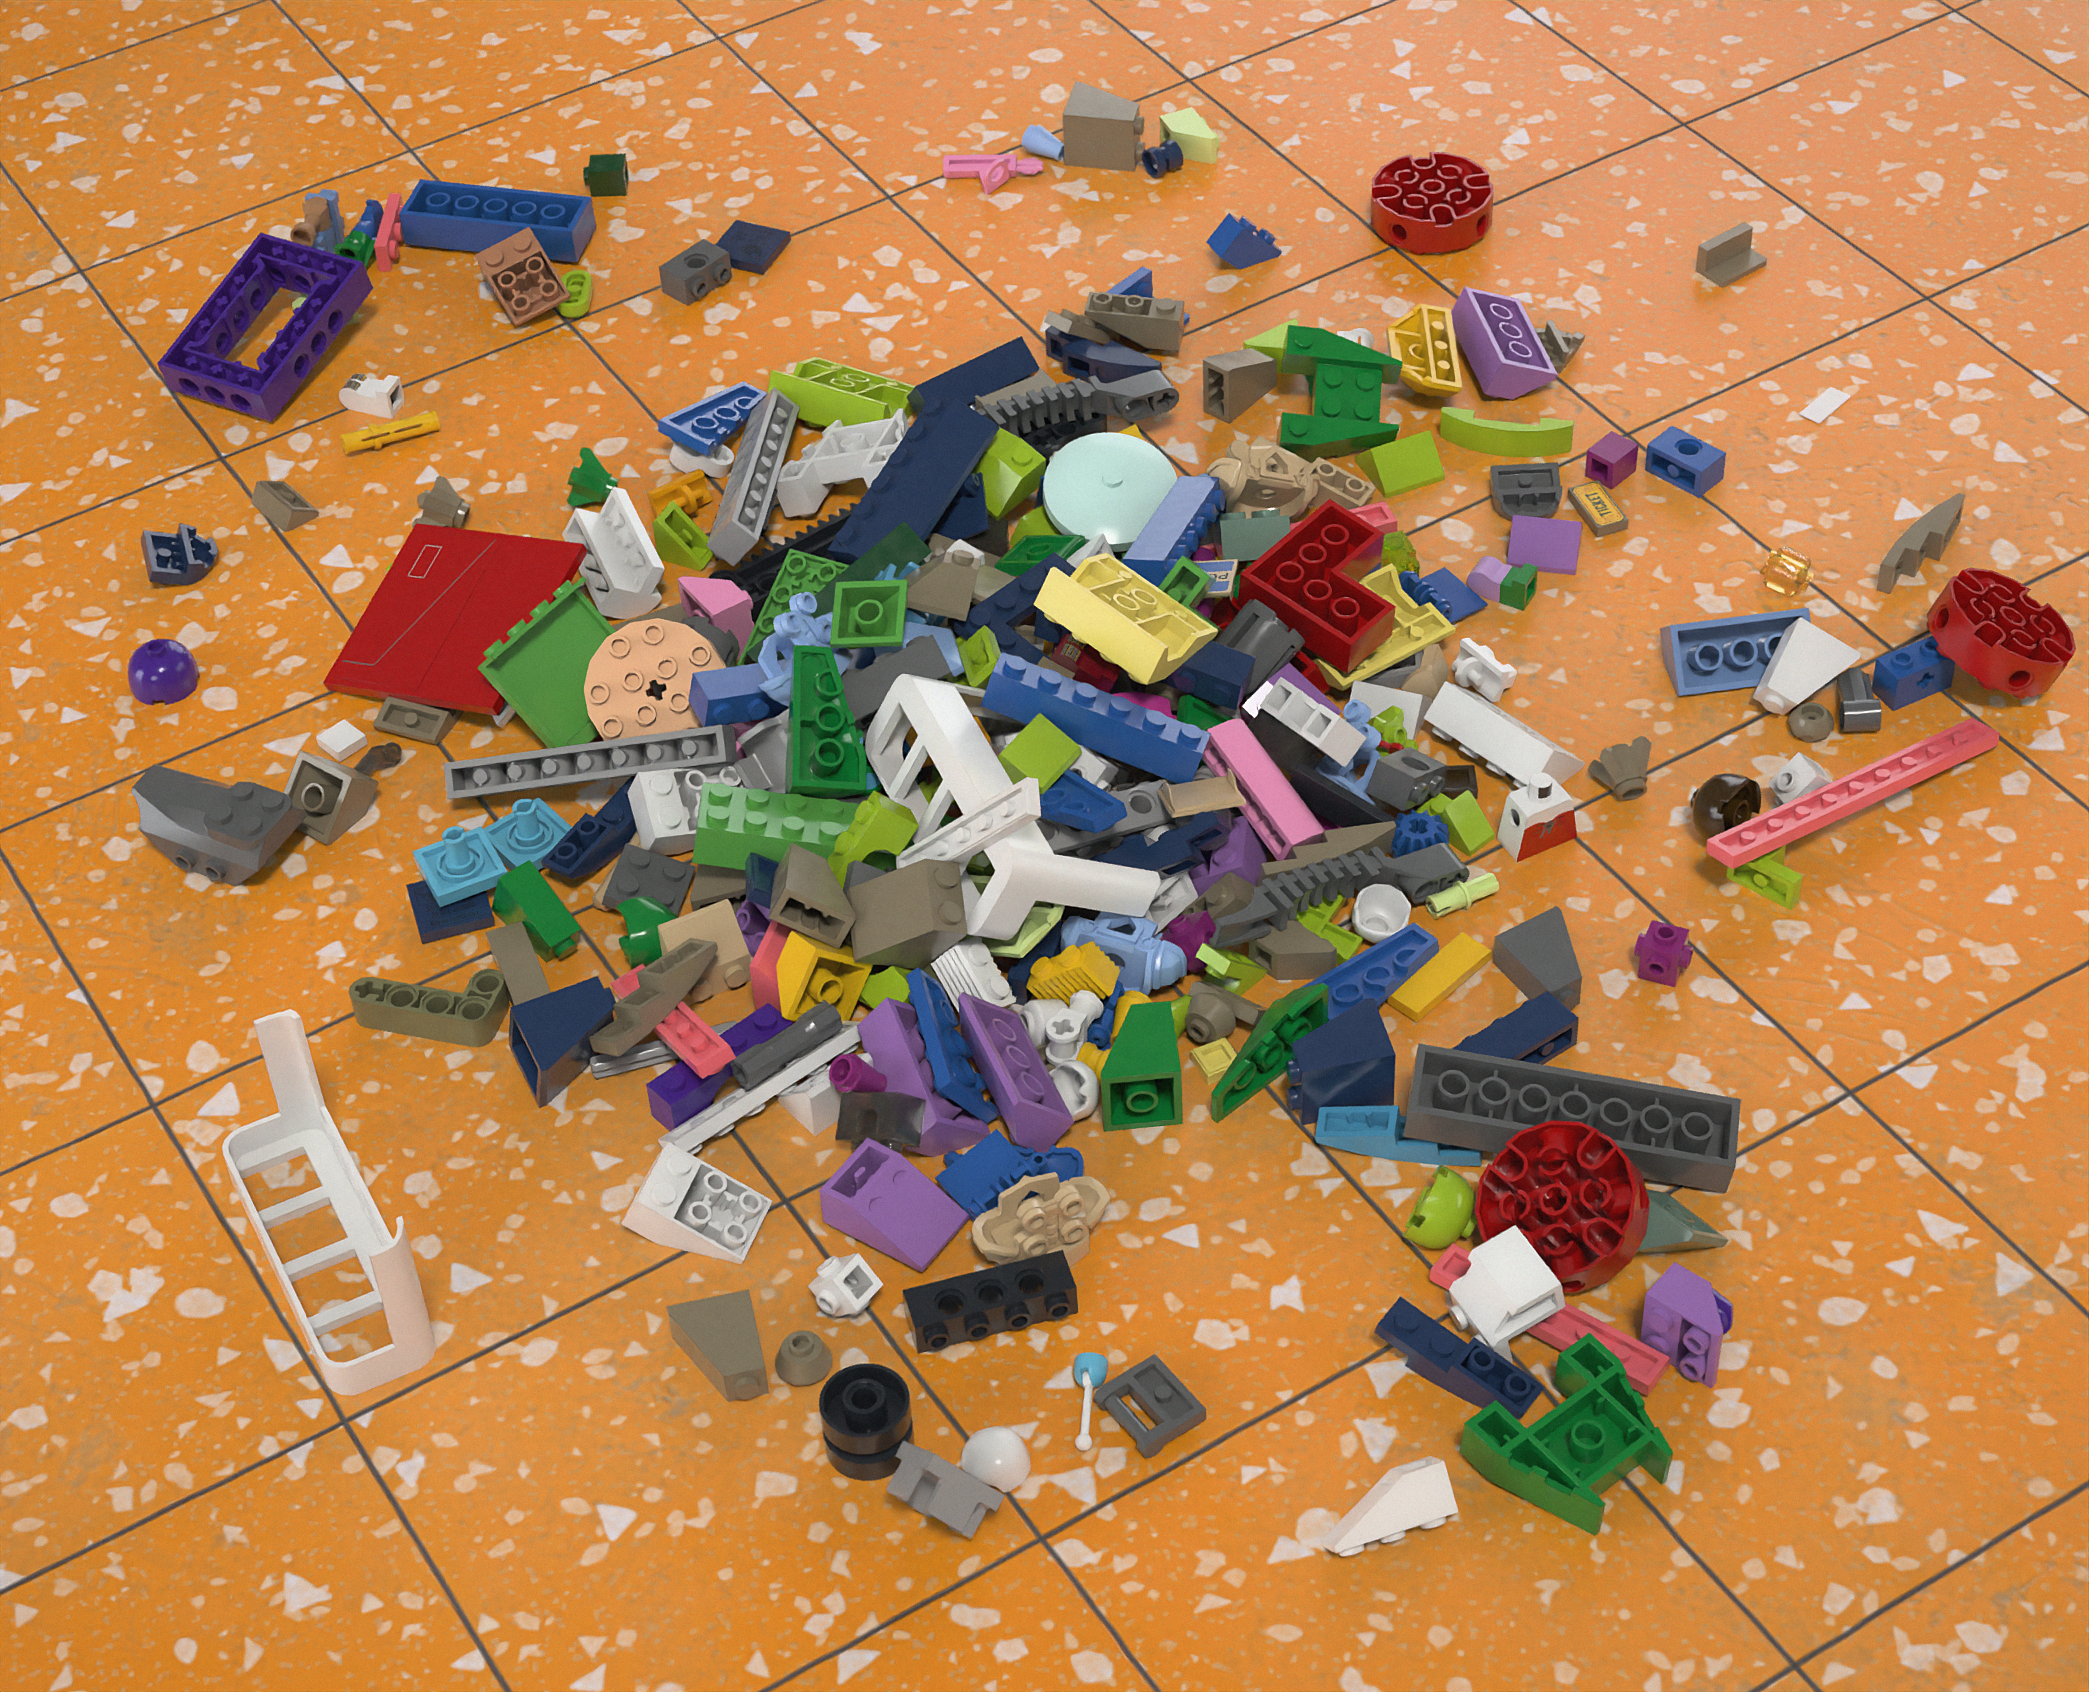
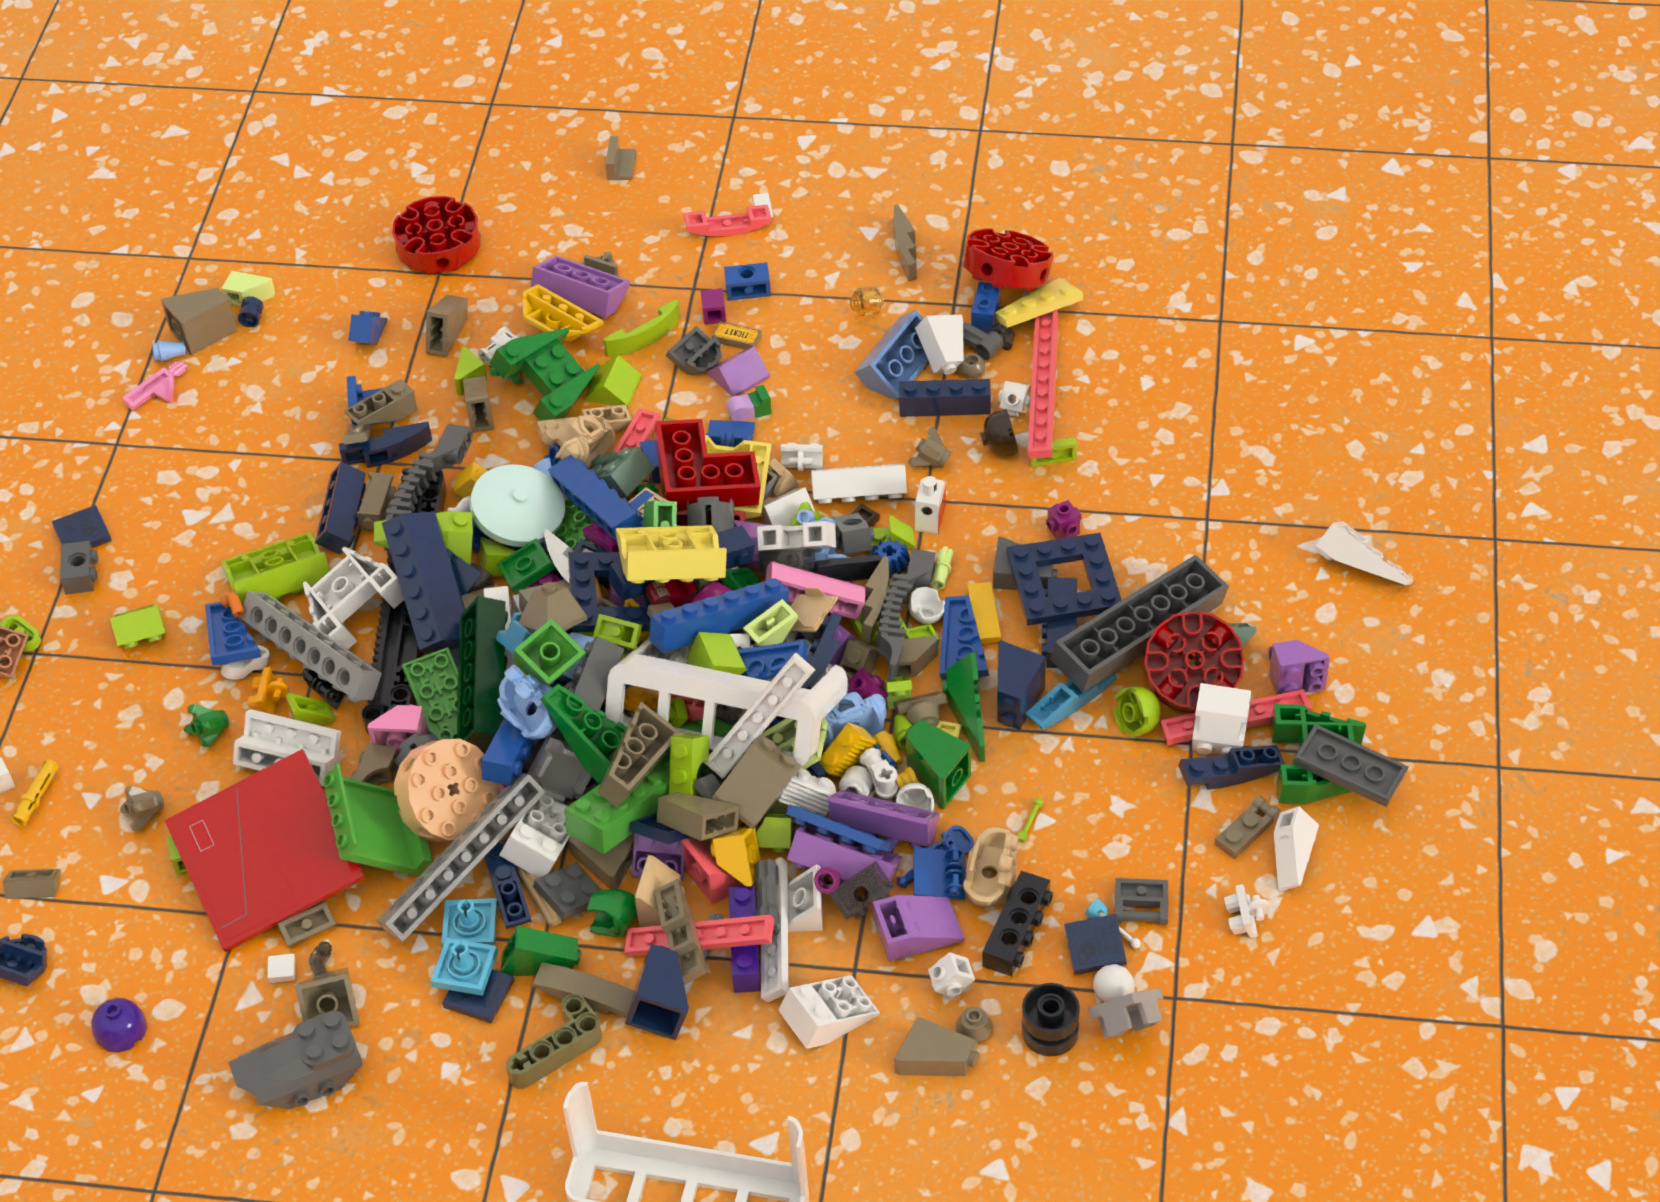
camera: 50 degrees left, 5 degrees up
none -> lime slope [110,603,166,649]
none -> orange arm [220,591,245,618]
none -> dark tan slope [426,295,468,357]
none -> dark tan wedge [598,702,681,808]
none -> coral slope [683,205,772,236]
none -> yellowish green slope [743,599,798,646]
none -> dark blue brick [899,379,991,417]
none -> clear smoke arm [993,322,1015,350]
none -> light yellow wing [995,277,1083,328]
none -> dark blue plate [1006,533,1122,626]
none -> lime hinge [1017,798,1044,842]
none -> dark blue tile [1064,914,1127,975]
none -> dark tan plate [1215,796,1281,859]
none -> white hips [1224,884,1270,938]
none -> dark grey tile [1292,724,1409,807]
none -> white wedge [1316,521,1414,586]

